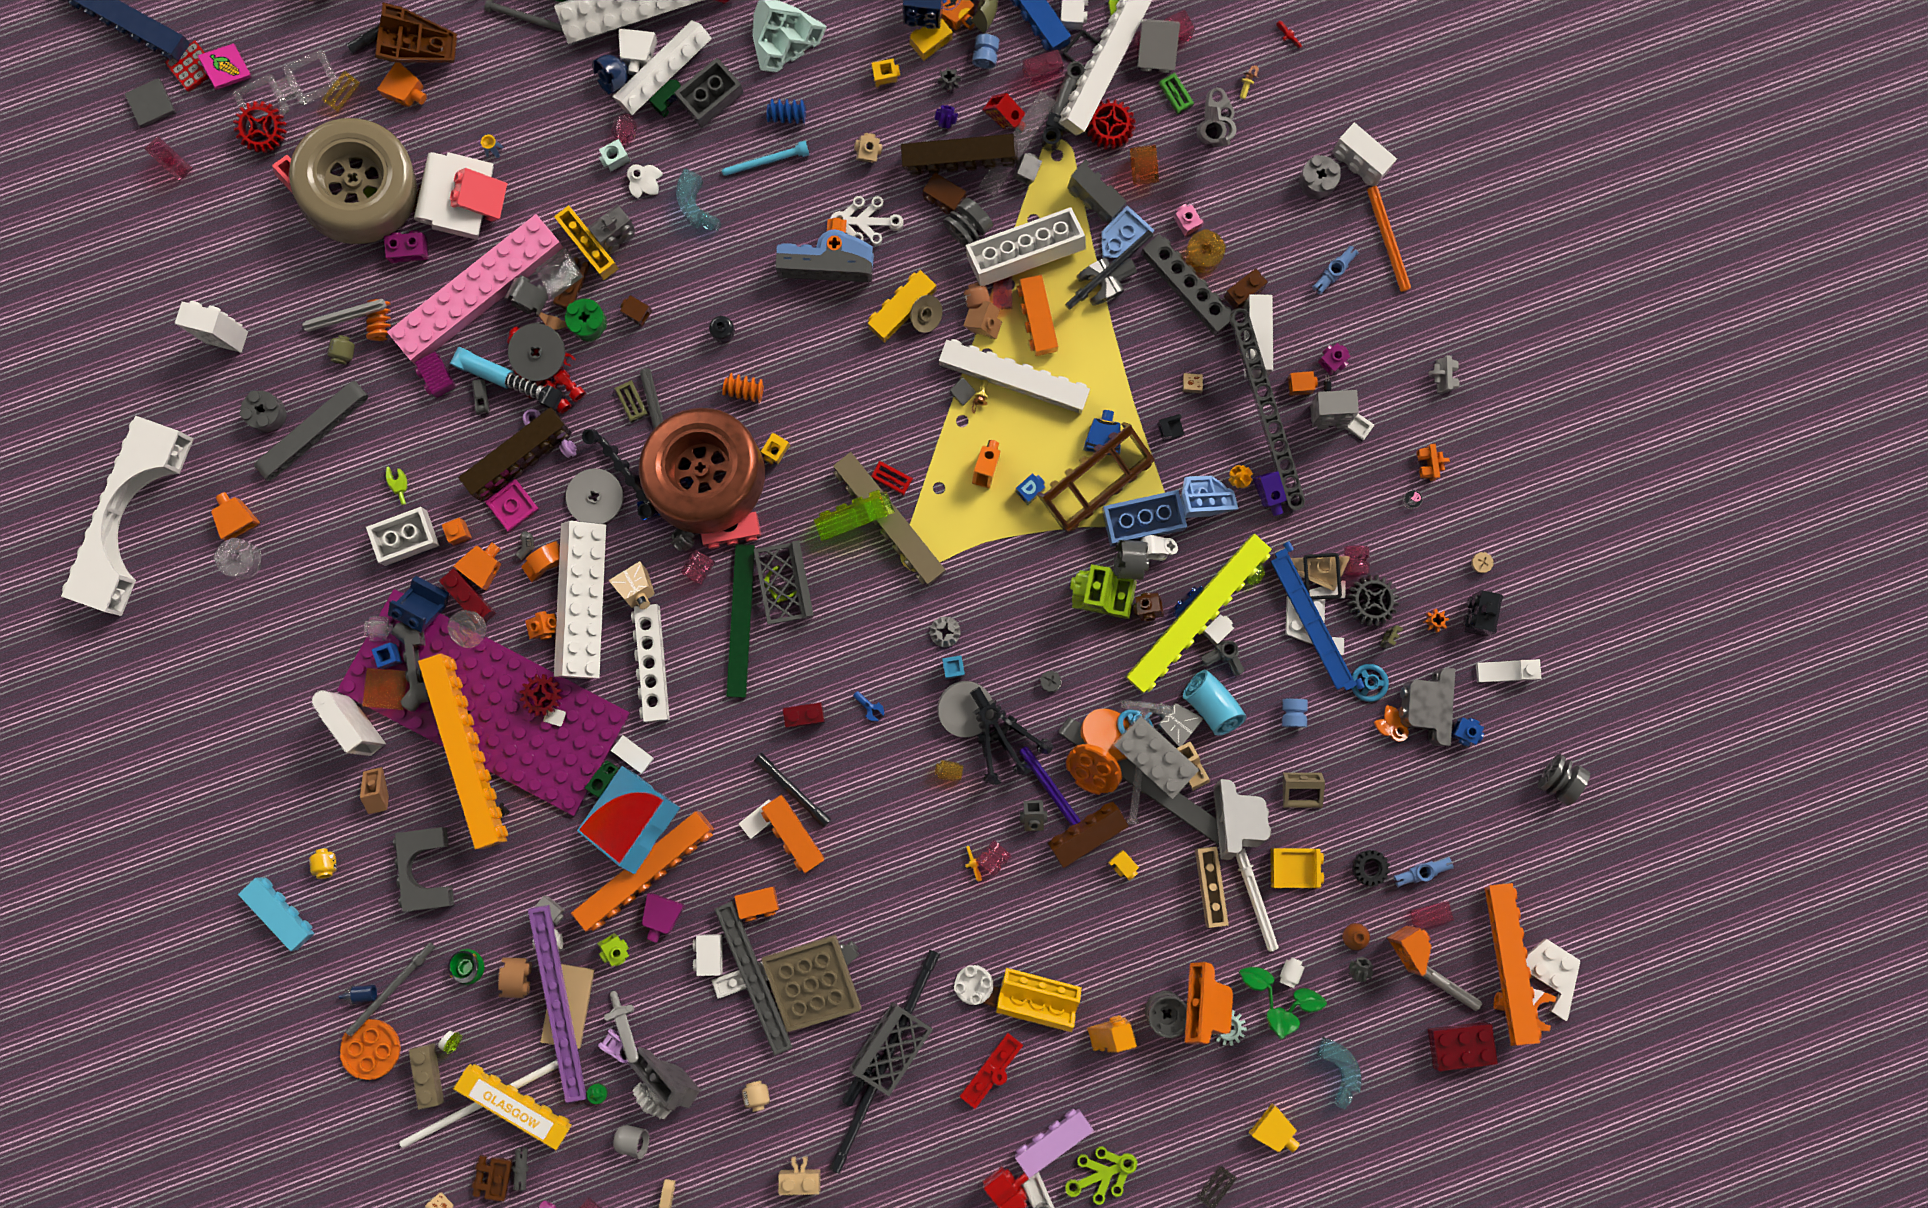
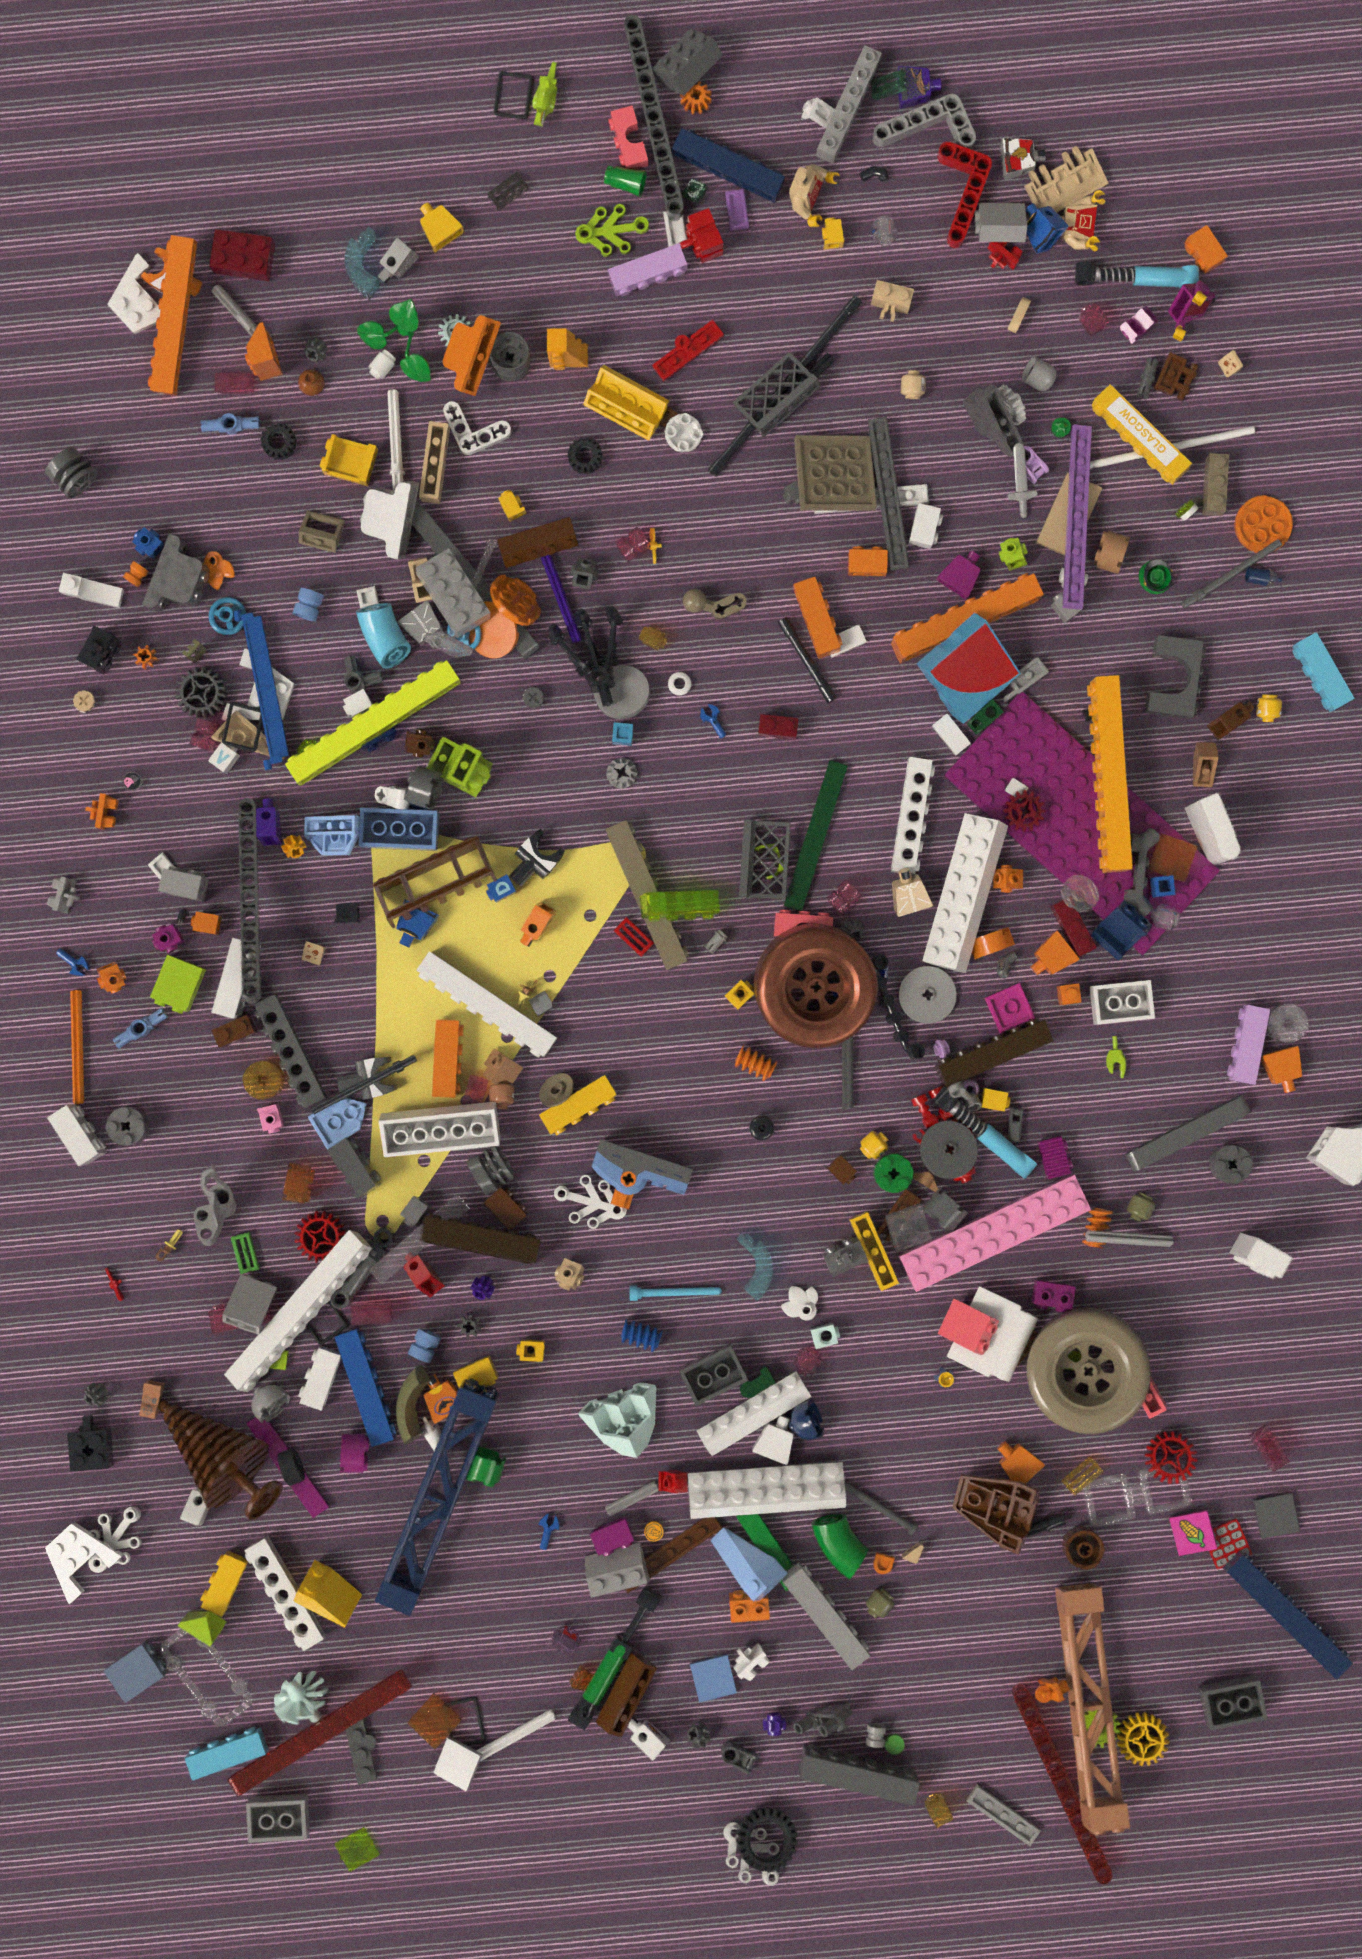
camera: 160 degrees left, 5 degrees up
olive tile [615,380,648,423] -> none
none -> blue bar [56,948,90,976]
none -> orange brick [97,962,126,993]
none -> orange wheel [123,561,149,588]
none -> lime brick [150,955,206,1014]
none -> white brick [208,742,240,774]
none -> white tile [356,586,379,608]
none -> light grey torso [378,238,419,284]
none -> white beam [443,402,511,455]
none -> black connector [509,829,565,888]
none -> black tyre [568,437,602,475]
none -> white piece [668,672,691,695]
none -> dark tan beam [683,589,747,620]
none -> light grey pin [704,929,728,954]
none -> yellow head [860,1131,889,1159]
none -> light grey bar [948,1081,982,1112]
none -> yellow brick [981,1088,1010,1112]
none -> light grey hinge [1001,657,1049,703]
none -> reddish brown brick [1062,1526,1105,1570]
none -> reddish brown torso [1206,701,1254,740]
none -> lavender brick [1227,1005,1270,1085]

